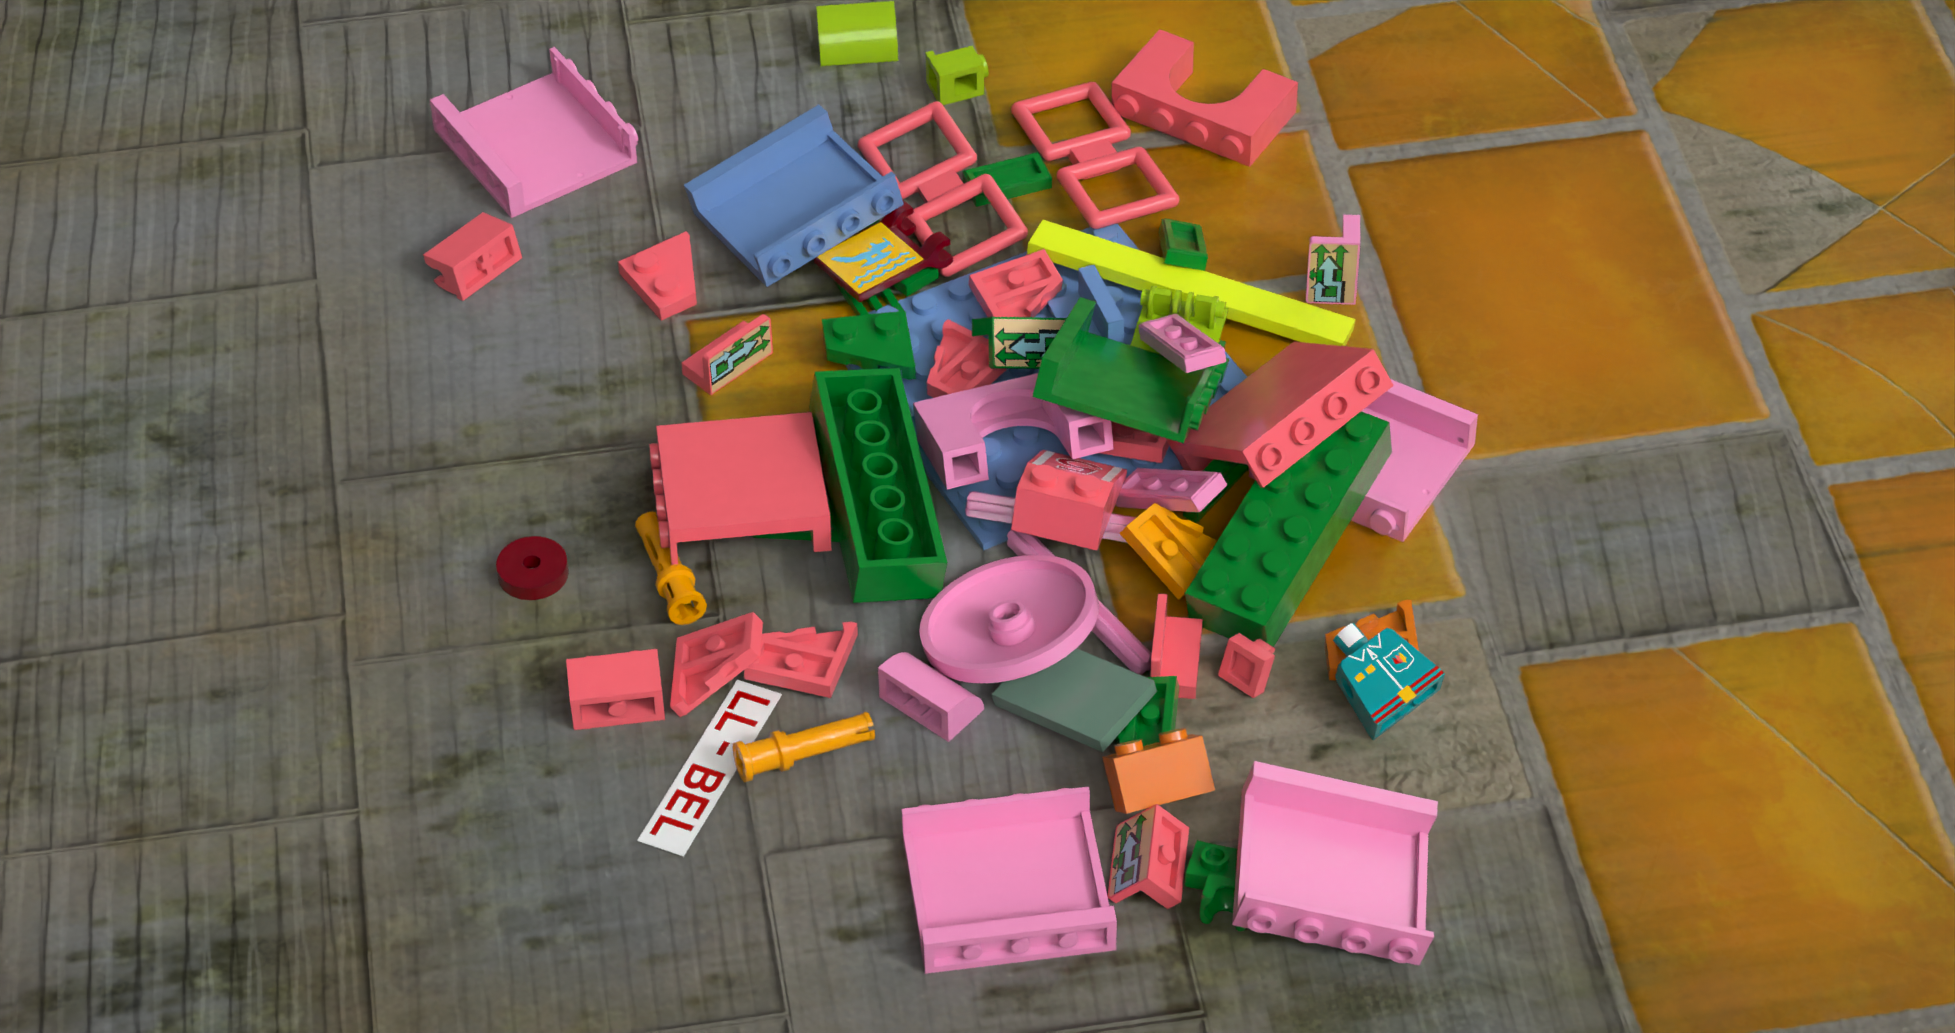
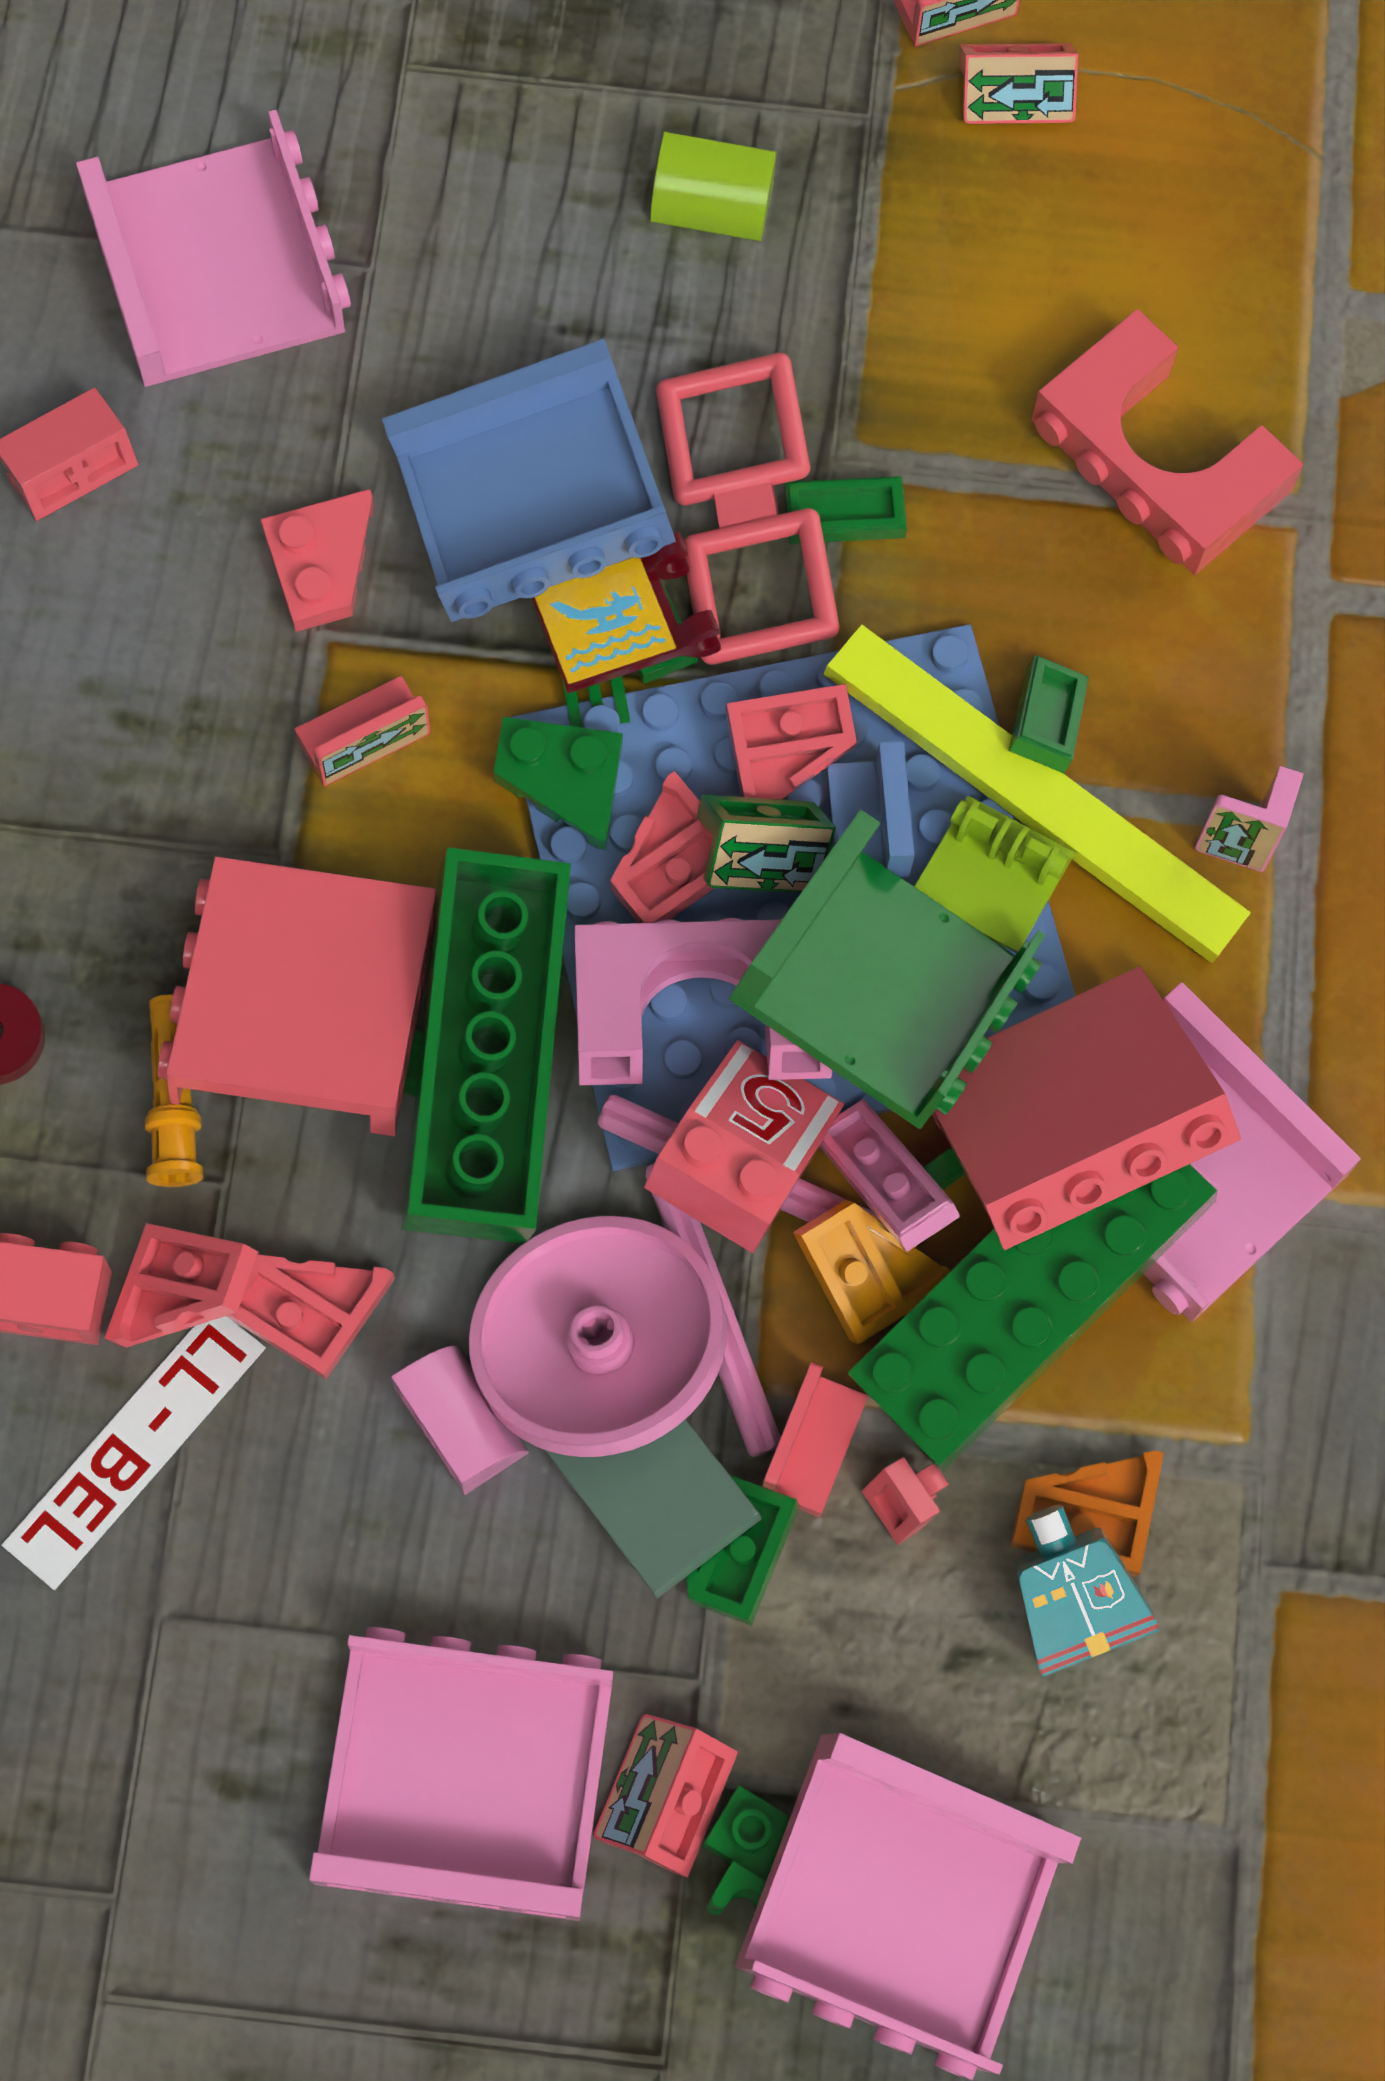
camera: 10 degrees right, 25 degrees up
light orange pin [732,712,875,782] -> none
lime brick [925,45,989,105] -> none
coral bar [1011,82,1180,229] -> none
orange brick [1102,728,1215,814] -> none
bright pink tile [1138,313,1226,373] -> none

